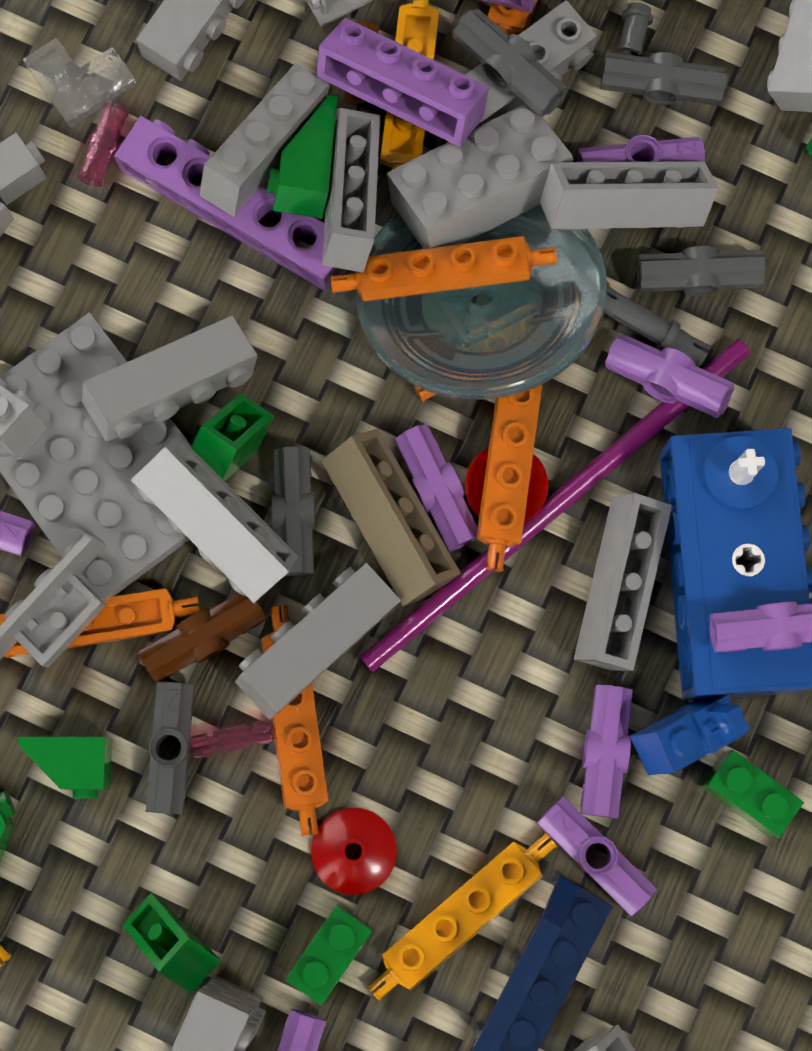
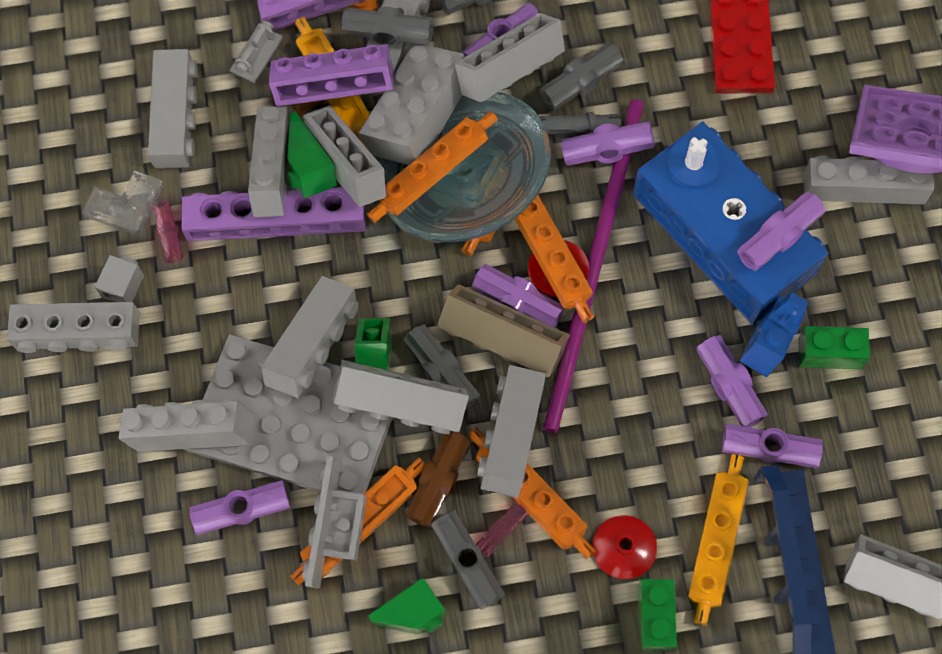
camera: 30 degrees left, 10 degrees down
light grey brick [573,493,672,671] -> none

